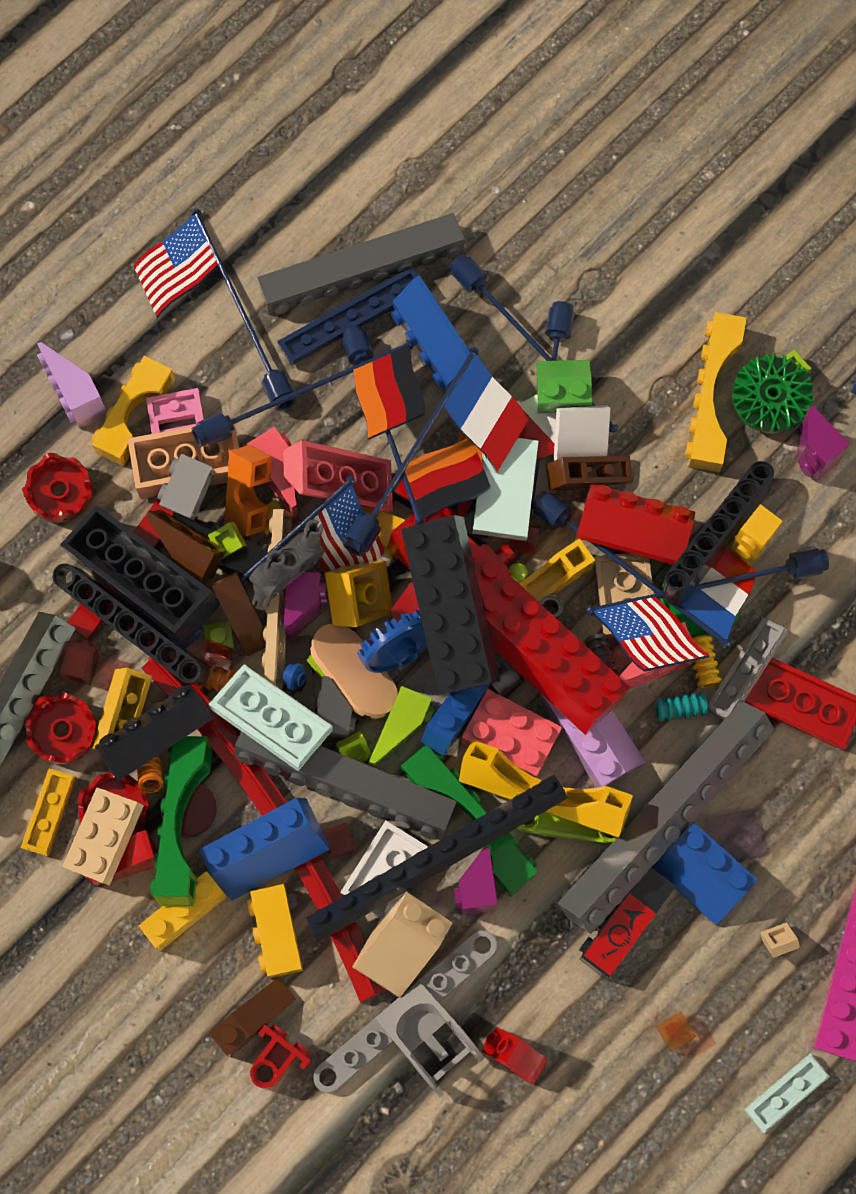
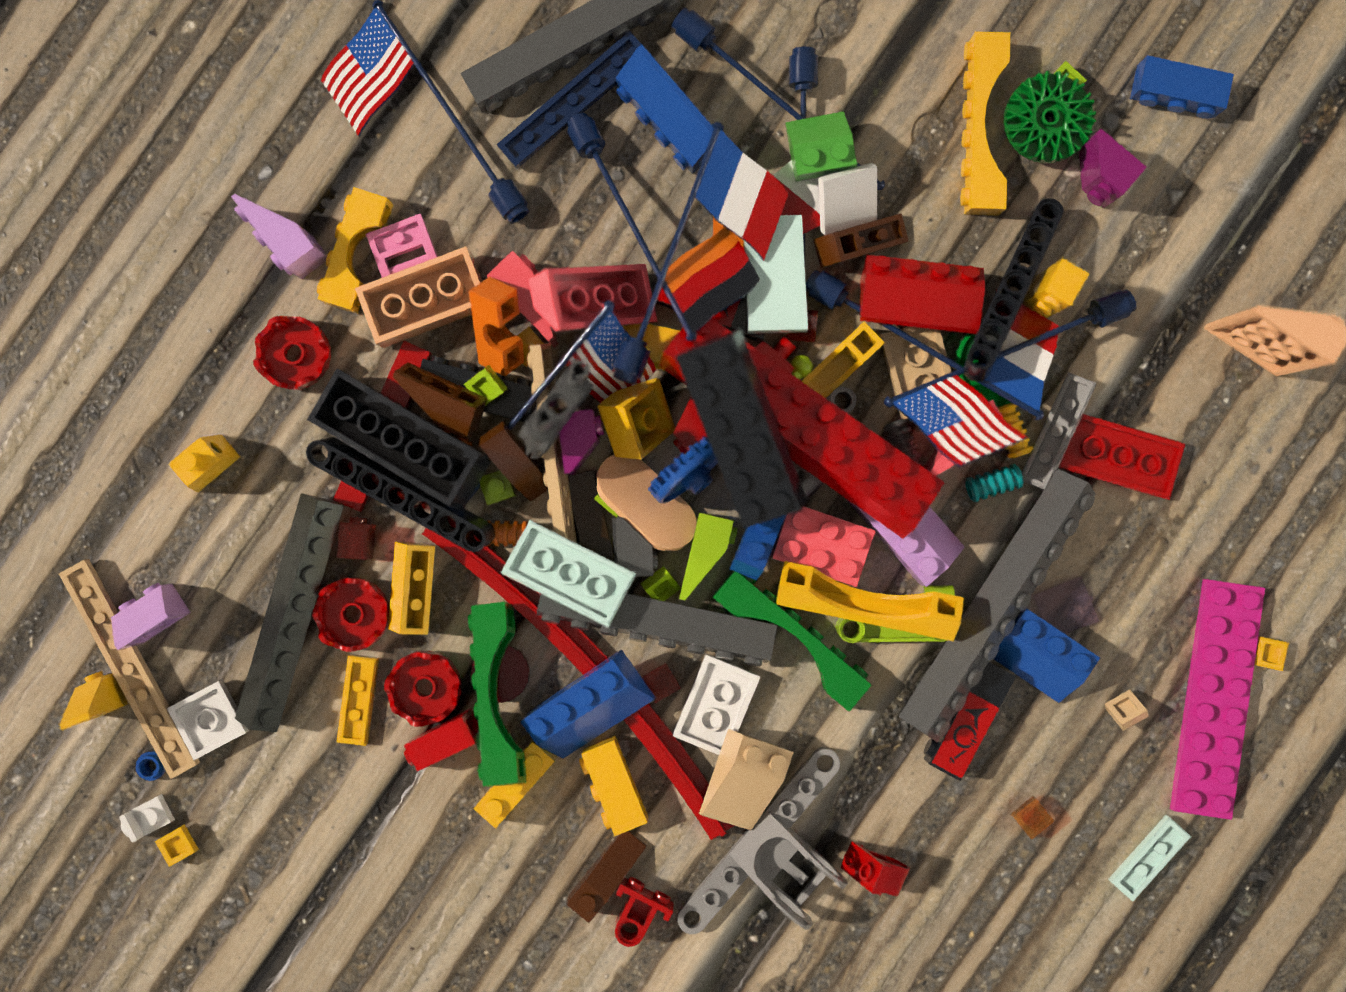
camera: 10 degrees left, 15 degrees up
tan plate [62,788,144,886] -> none
black brick [94,684,213,781] -> none
orange piece [137,753,164,794] -> none
light grey brick [157,454,215,521] -> none
flag [191,340,425,447] -> none
clear red plate [202,639,232,670] -> none
blue plate [282,663,306,691] -> none
black plate [306,775,568,942] -> none
magenta slope [454,847,498,916] -> none

